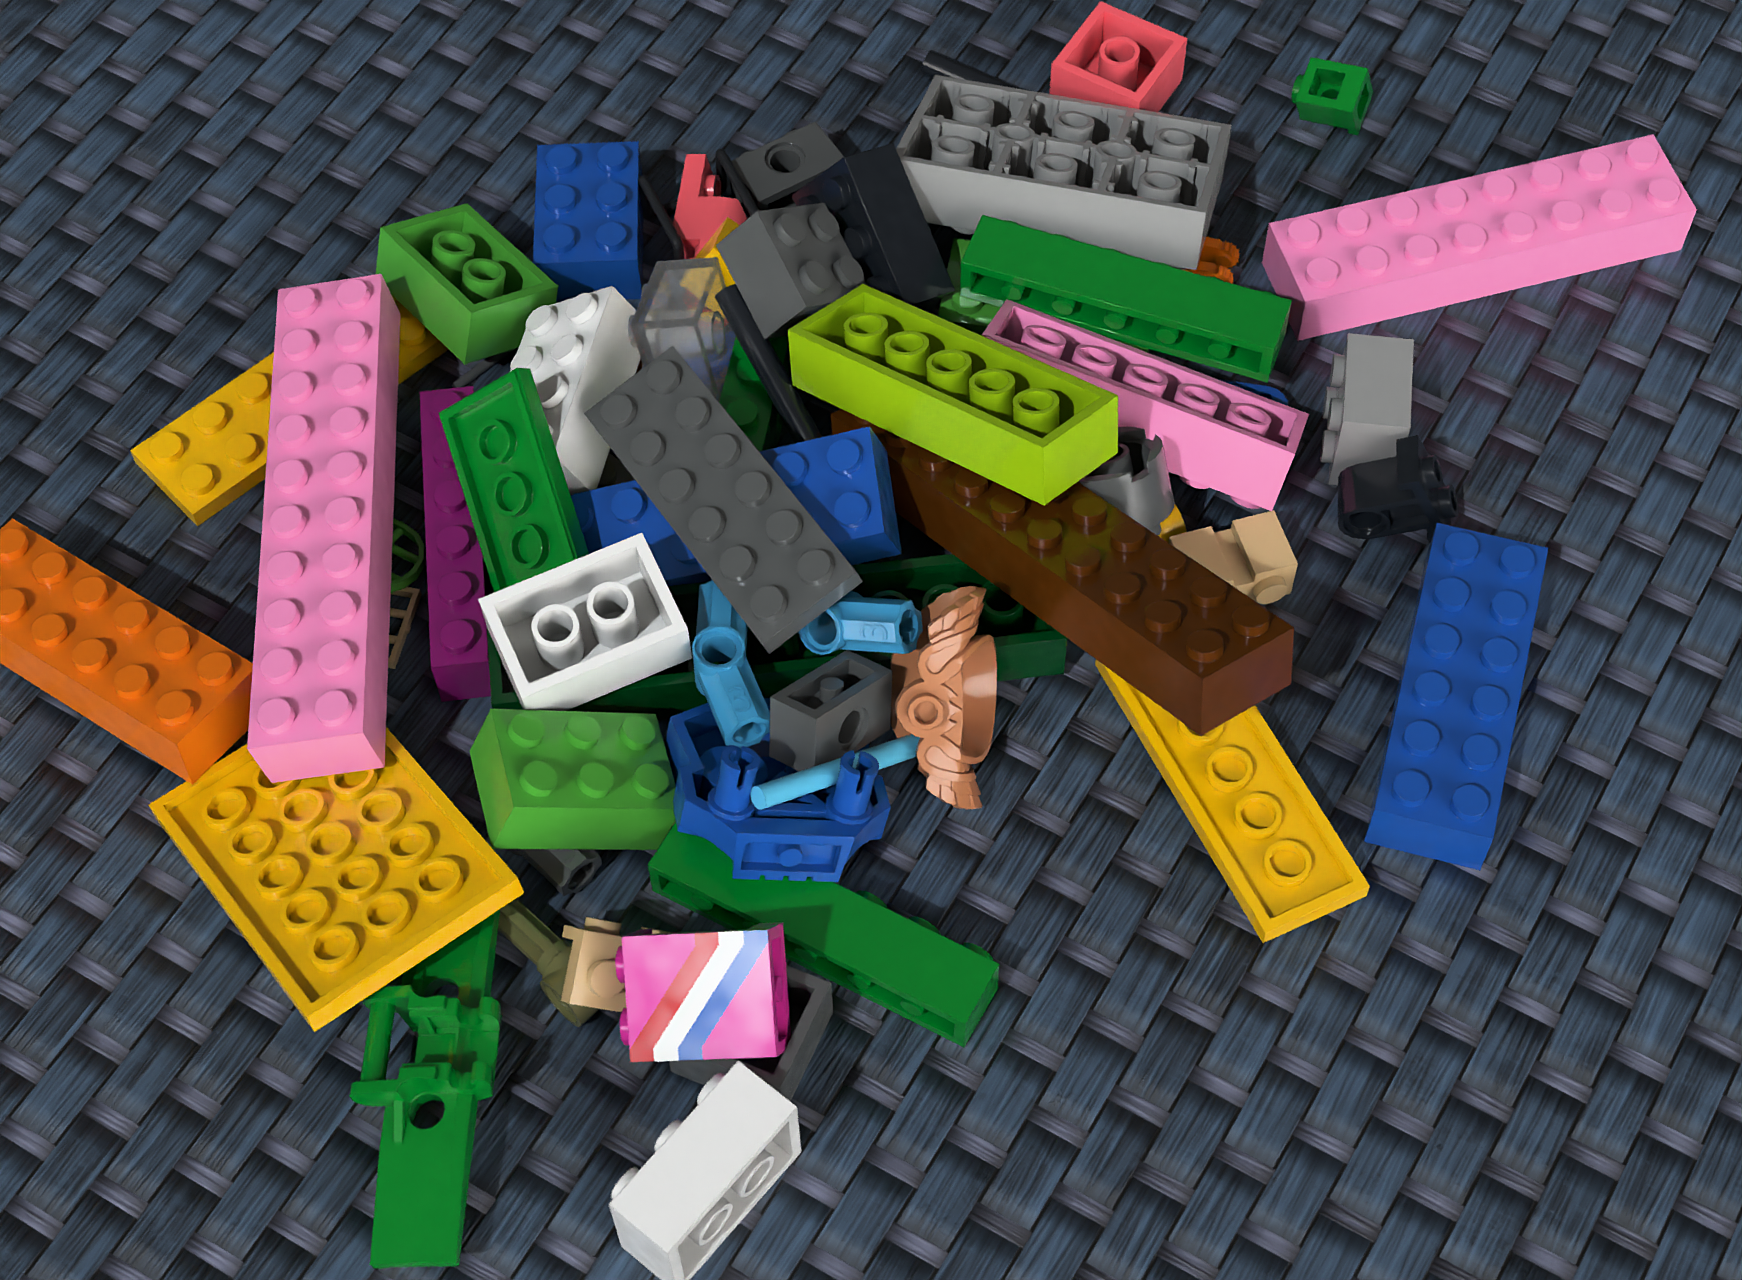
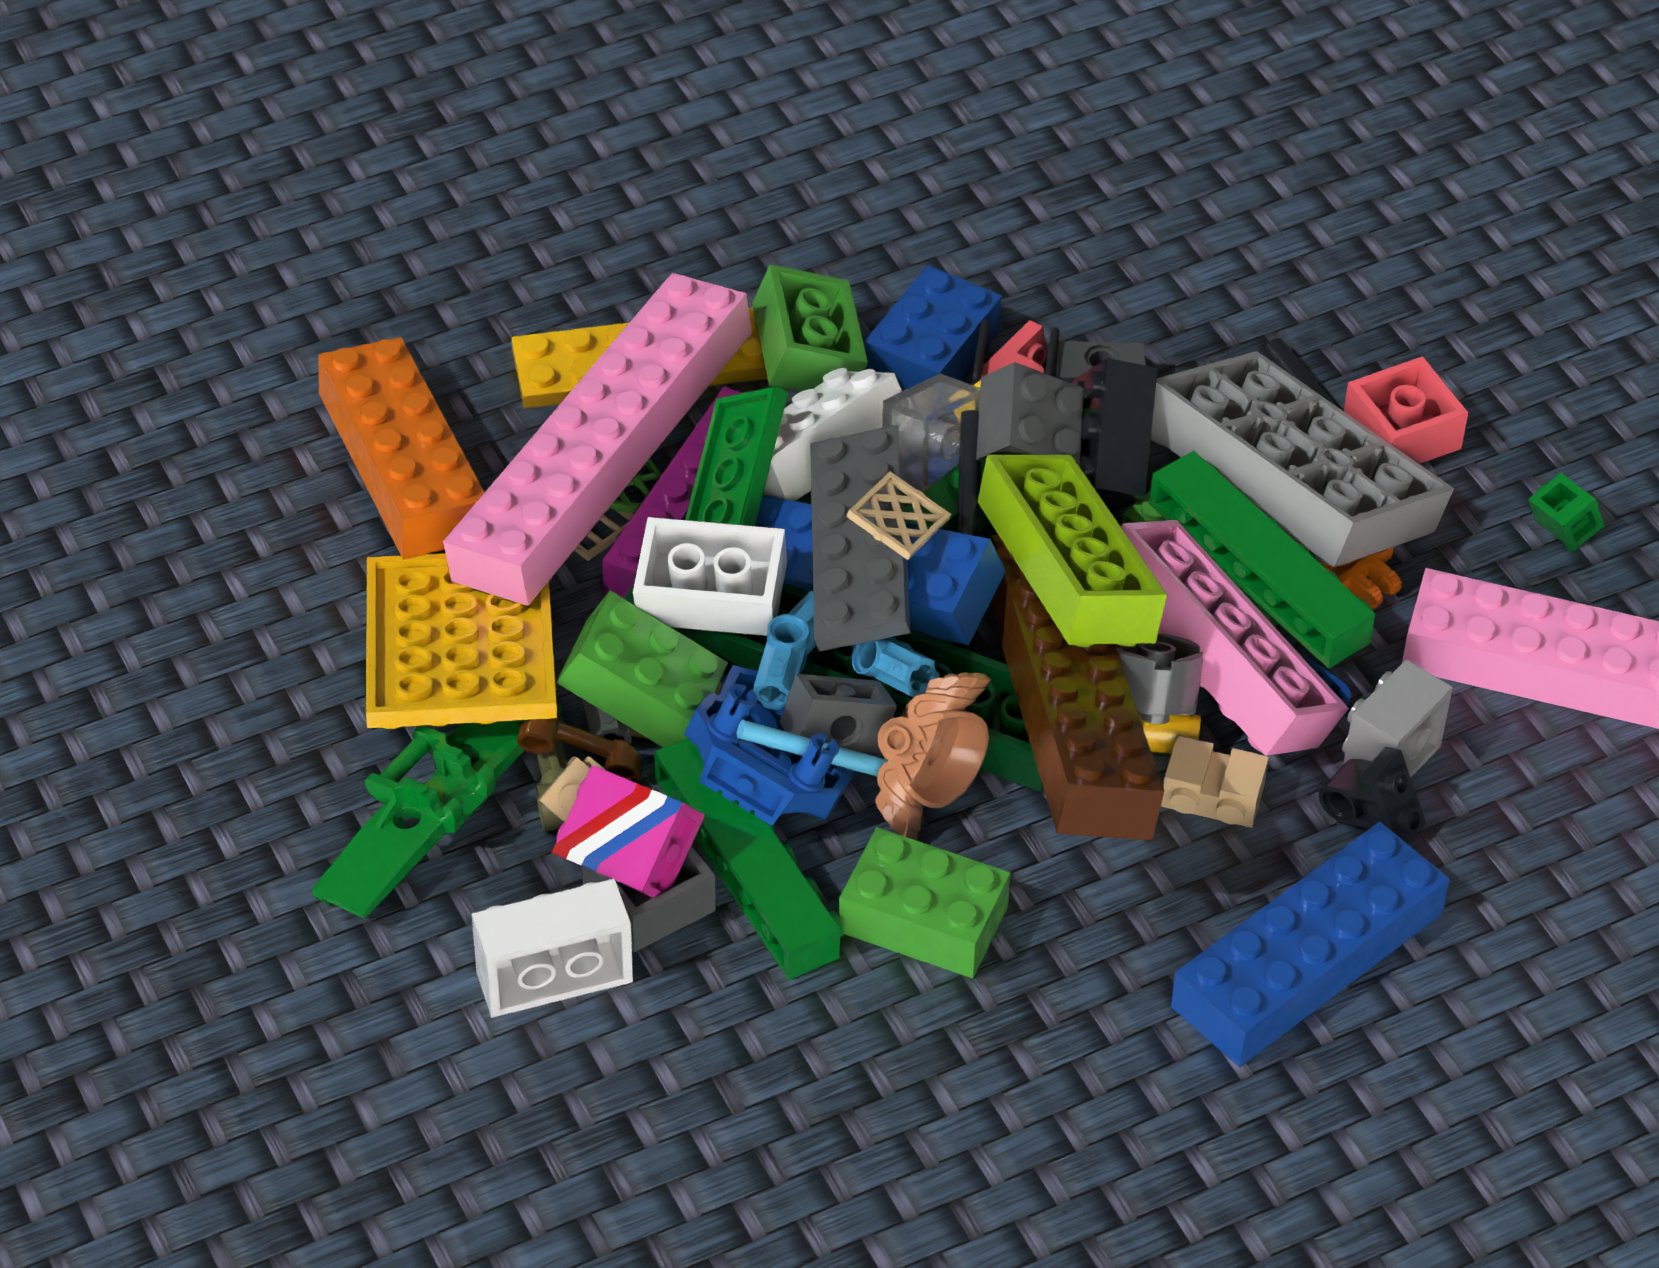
camera: 30 degrees right, 10 degrees down
yellow plate [1095,660,1370,943] -> none
none -> reddish brown bar [517,717,643,783]
none -> bright green brick [839,827,1011,979]
none -> tan window [846,471,951,560]

